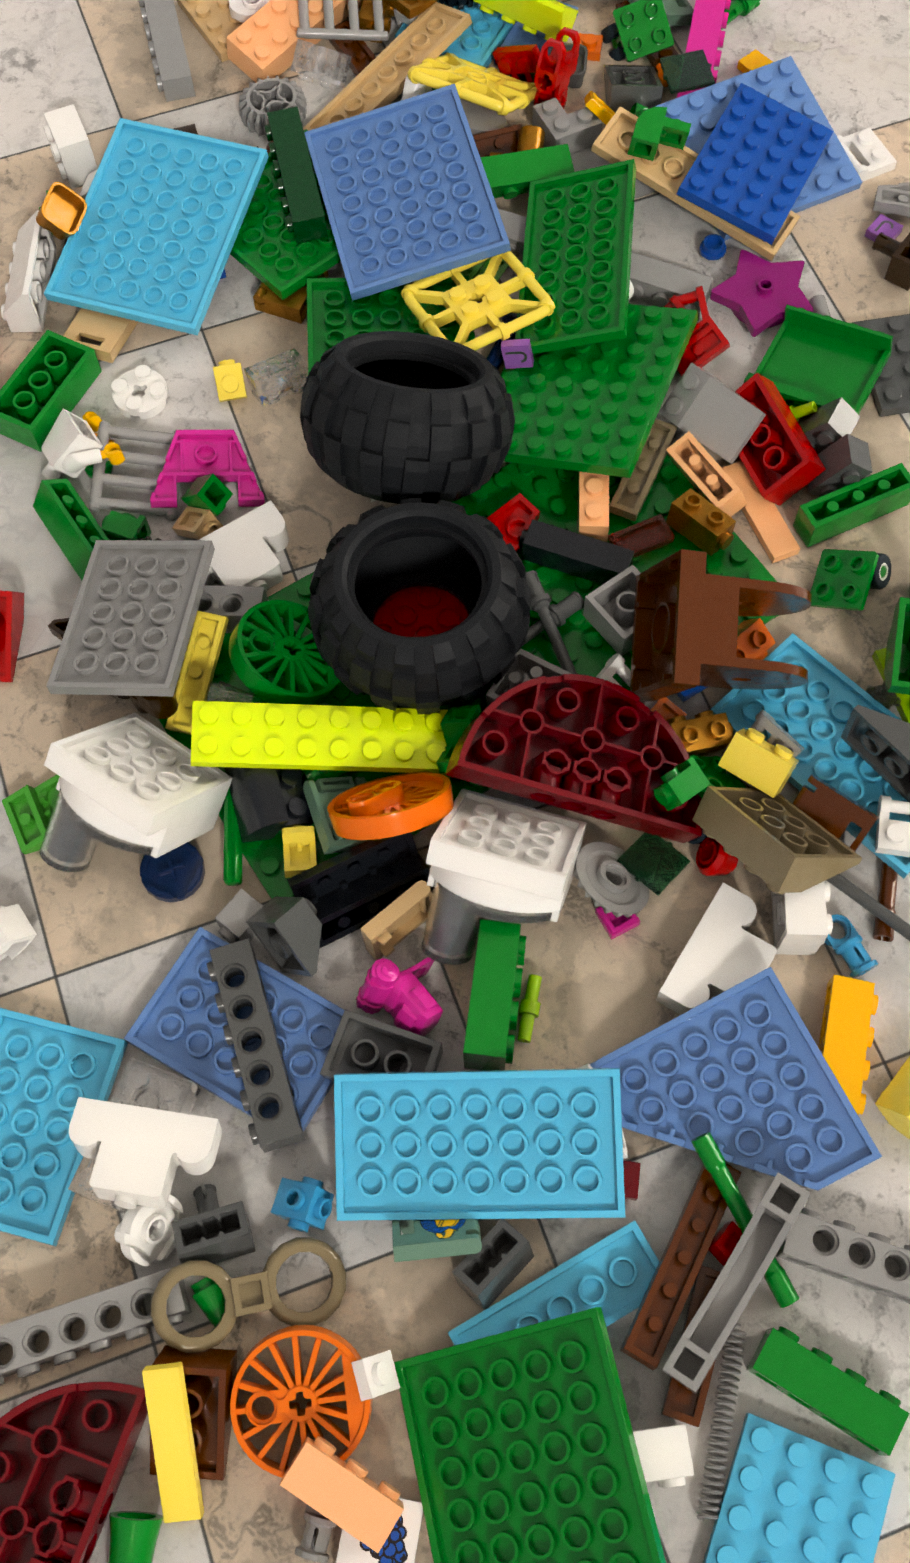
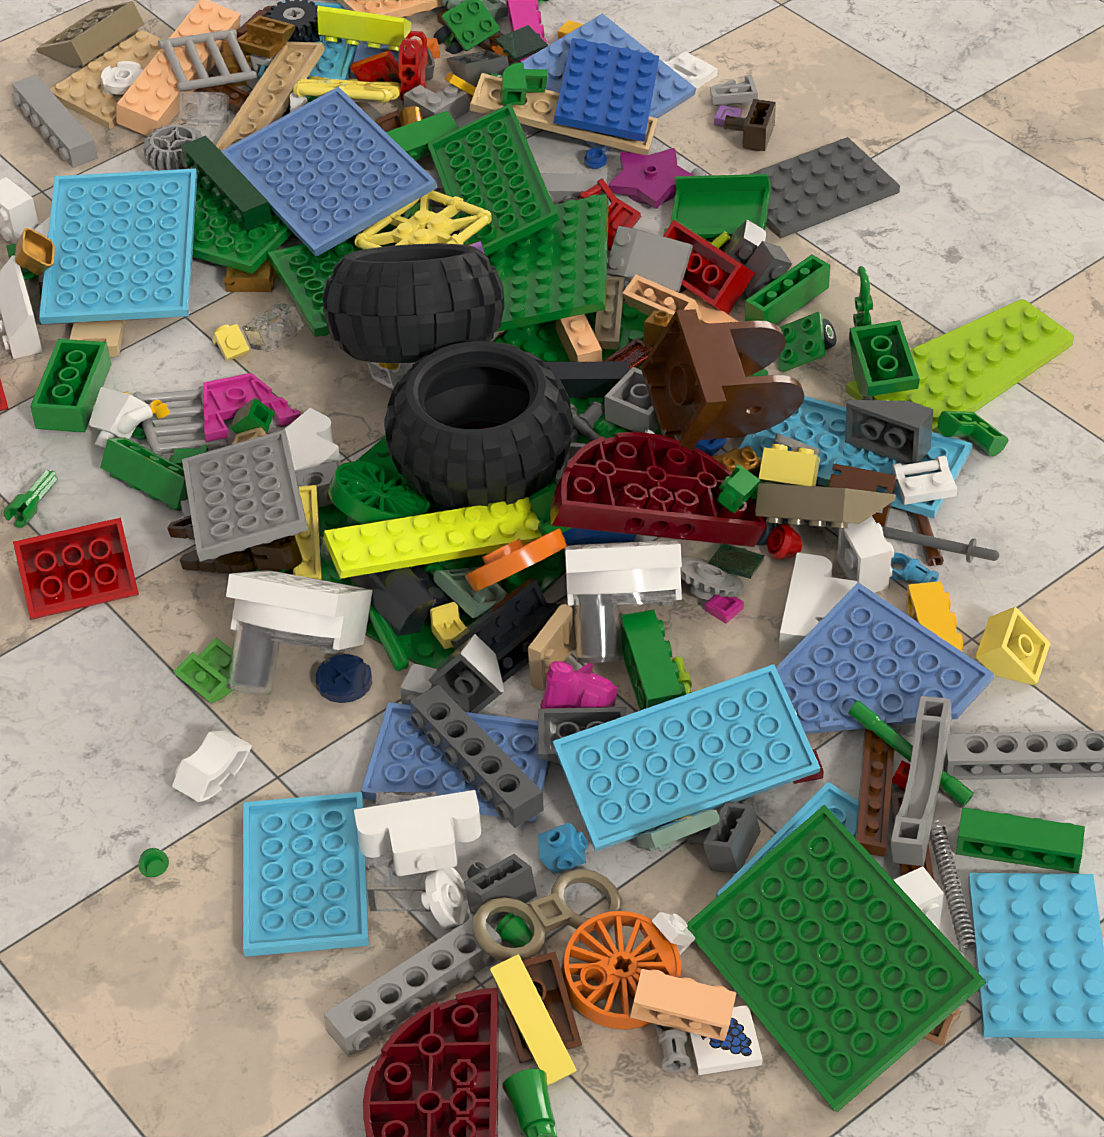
camera: 20 degrees left, 20 degrees down
white plate [111,365,169,419] -> none

